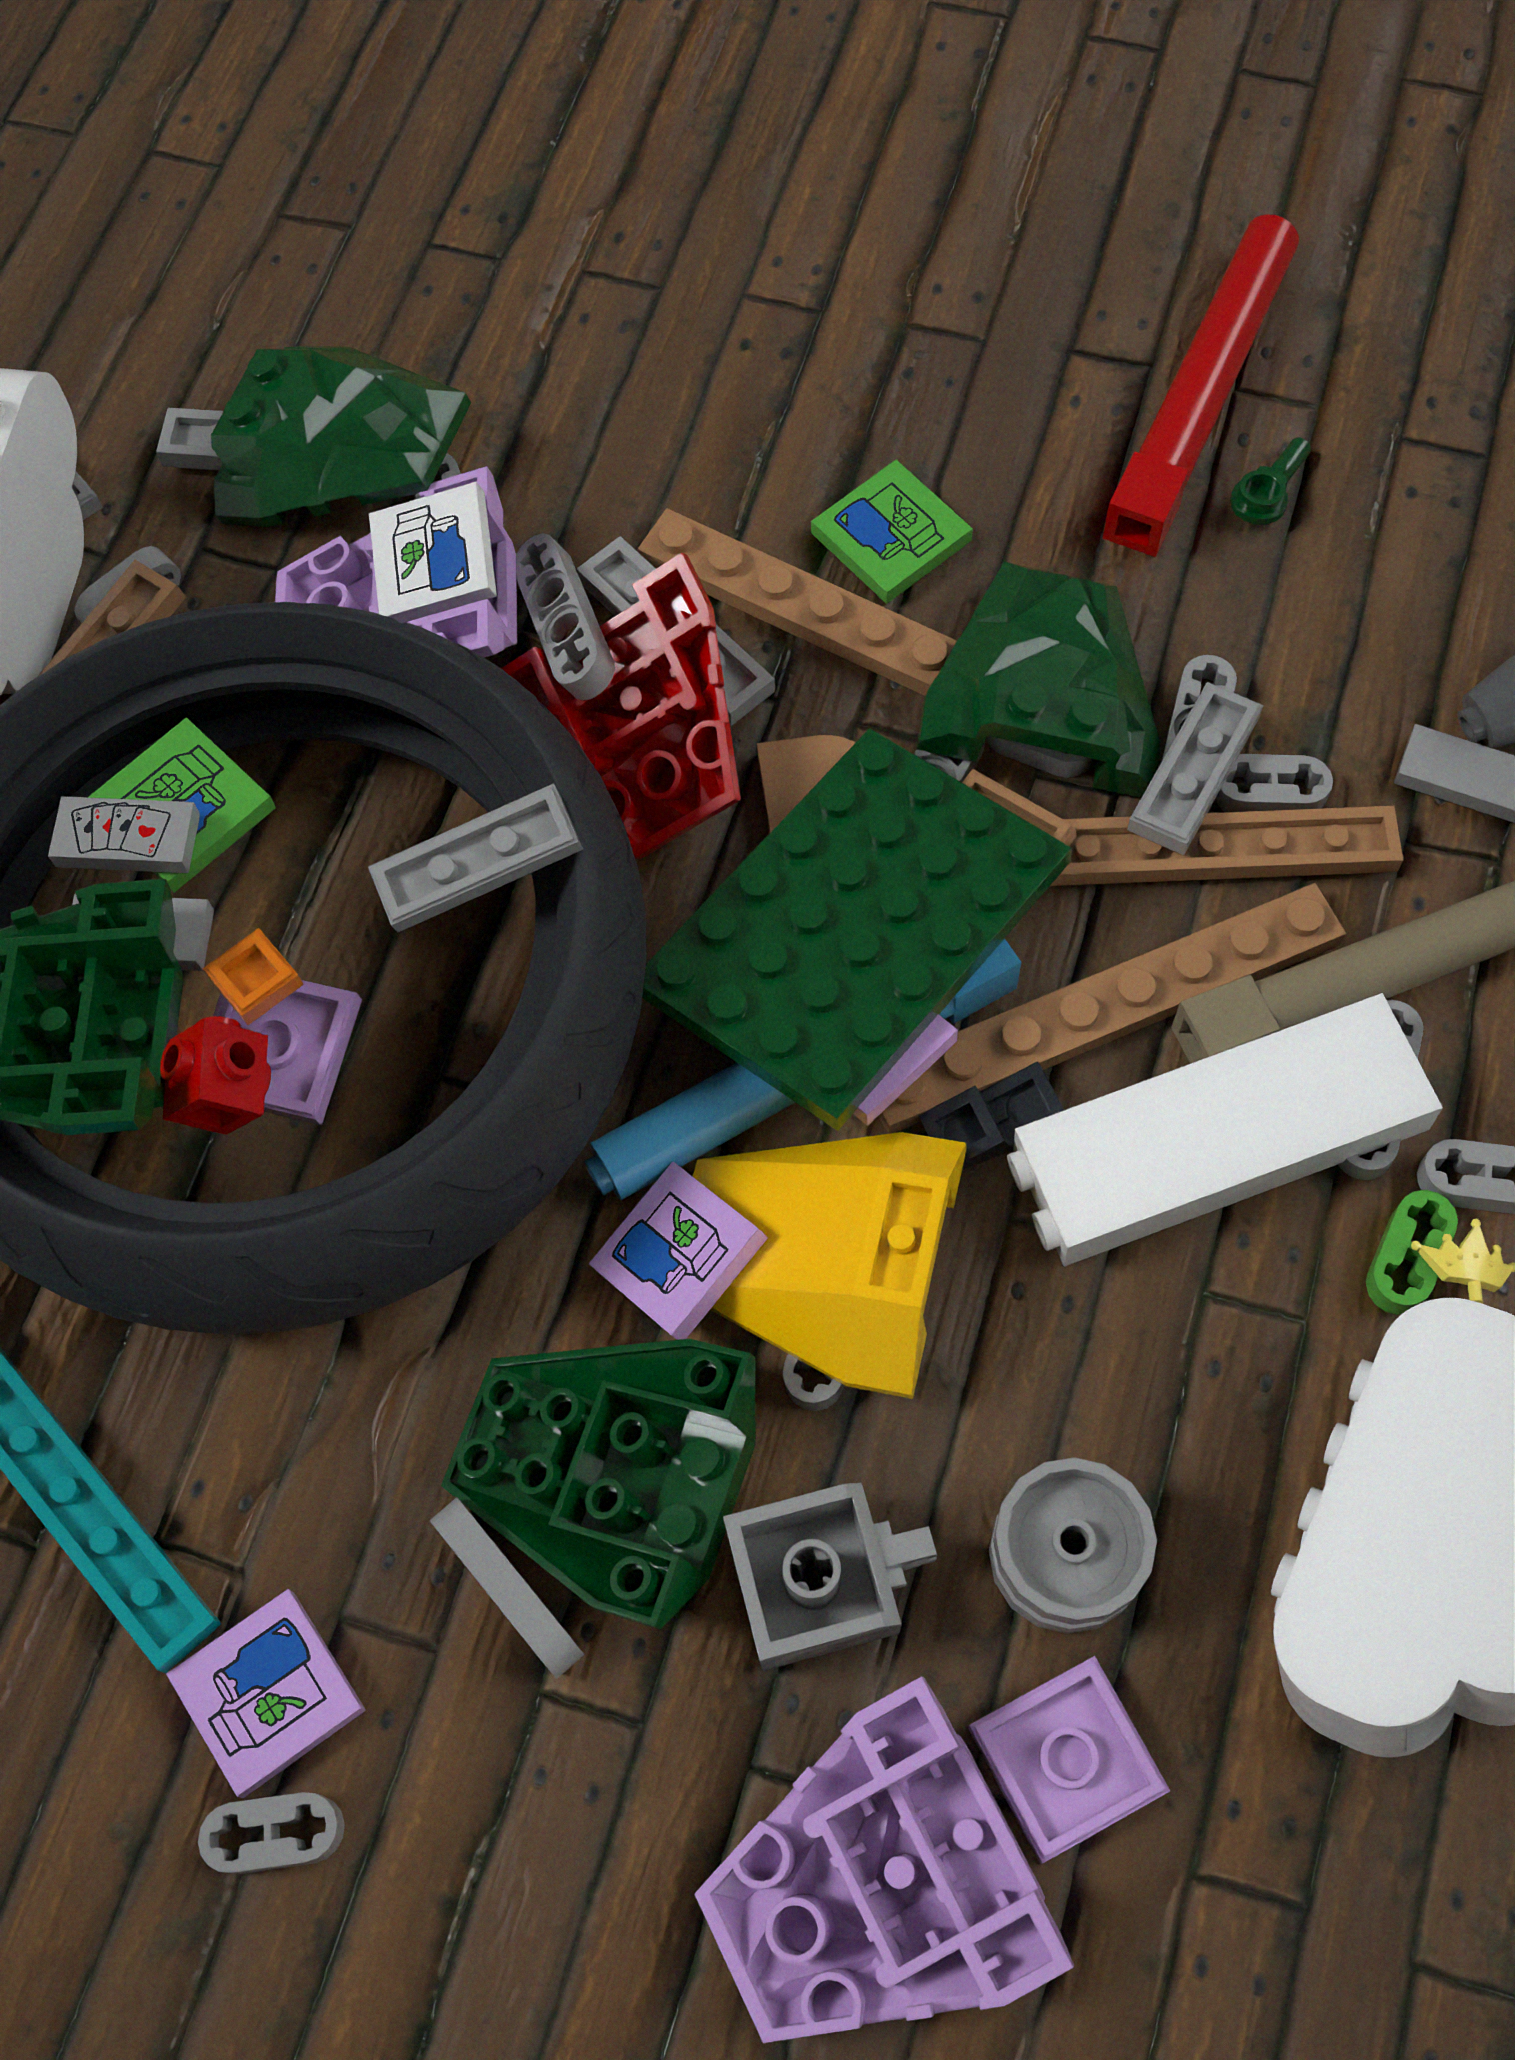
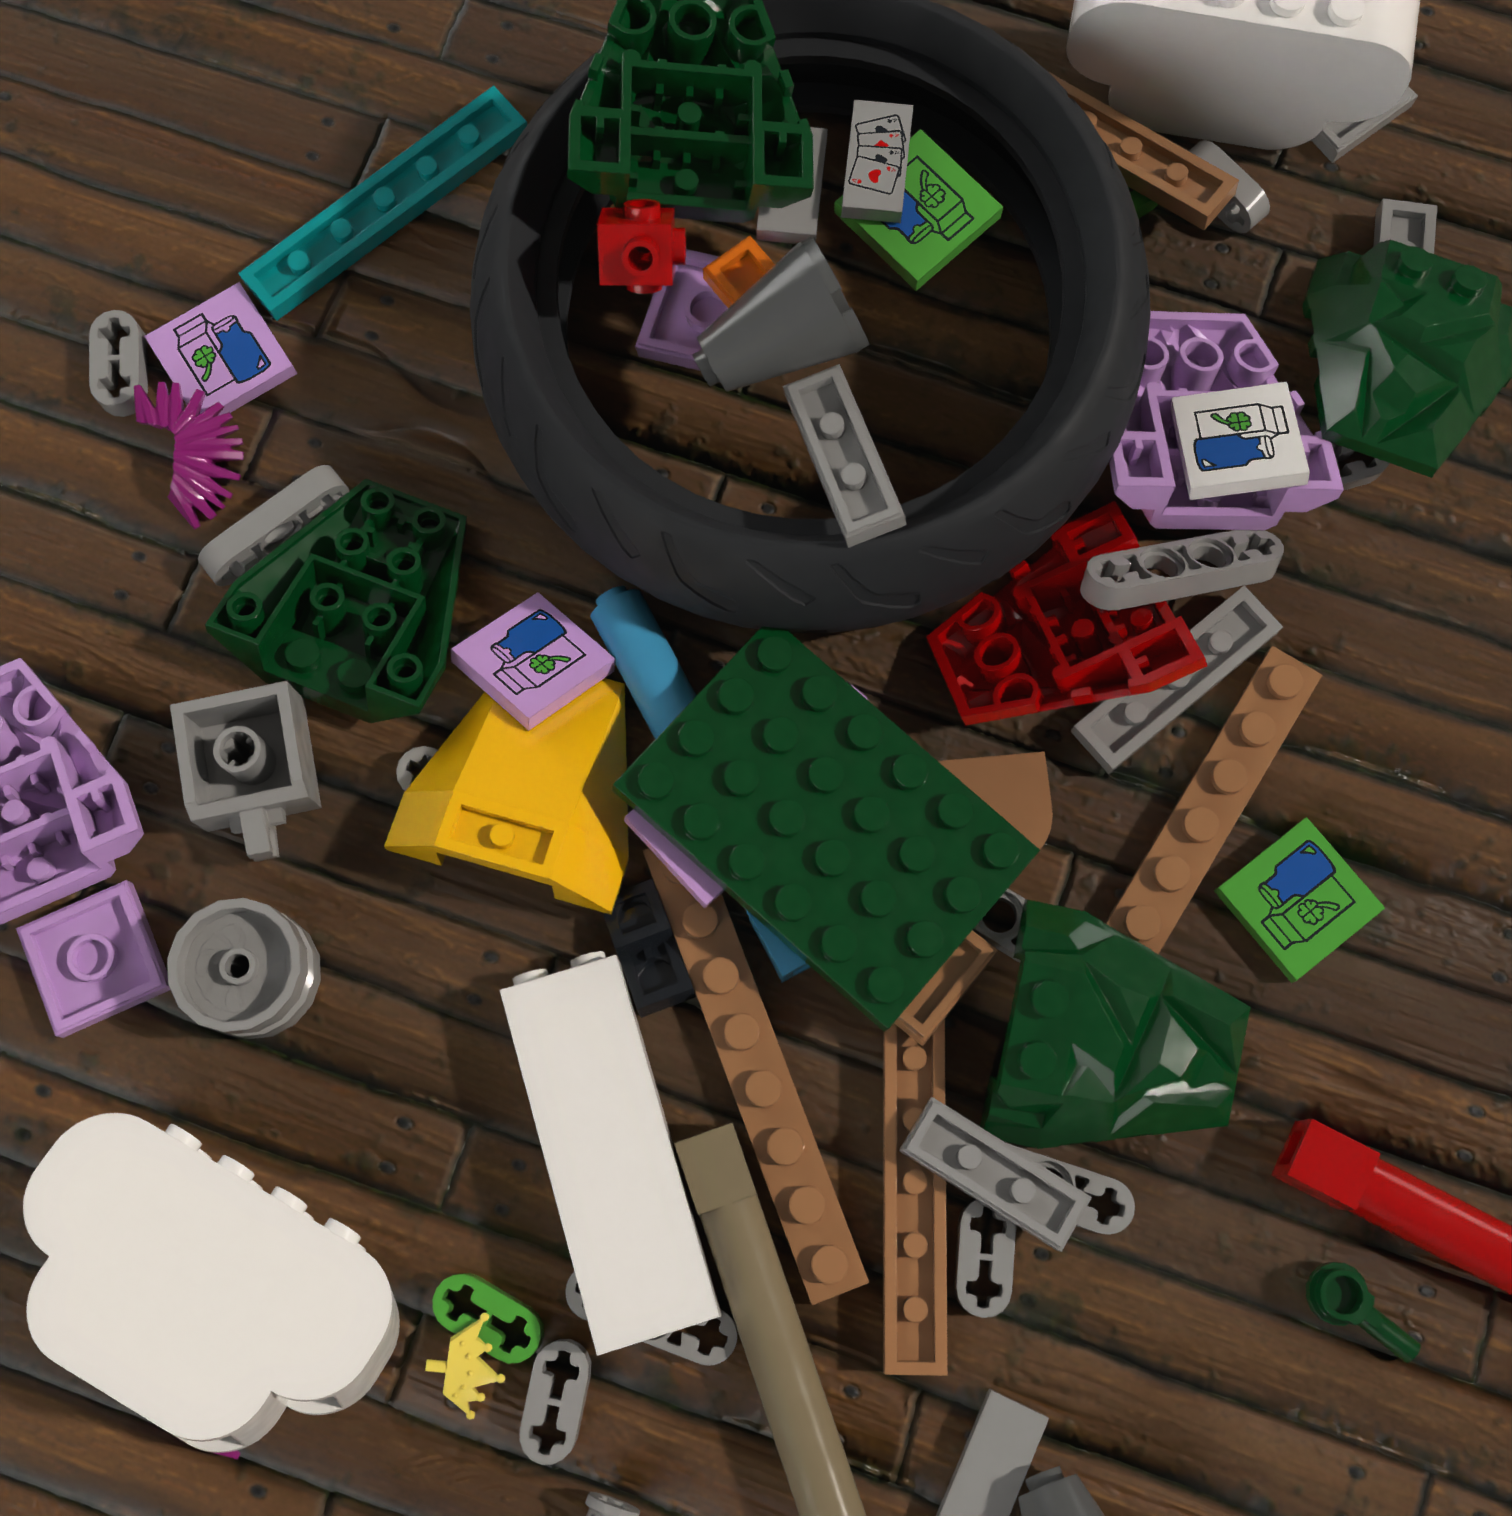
camera: 90 degrees right, 10 degrees up
none -> magenta hair [134,382,244,530]
none -> dark grey cone [692,237,870,392]

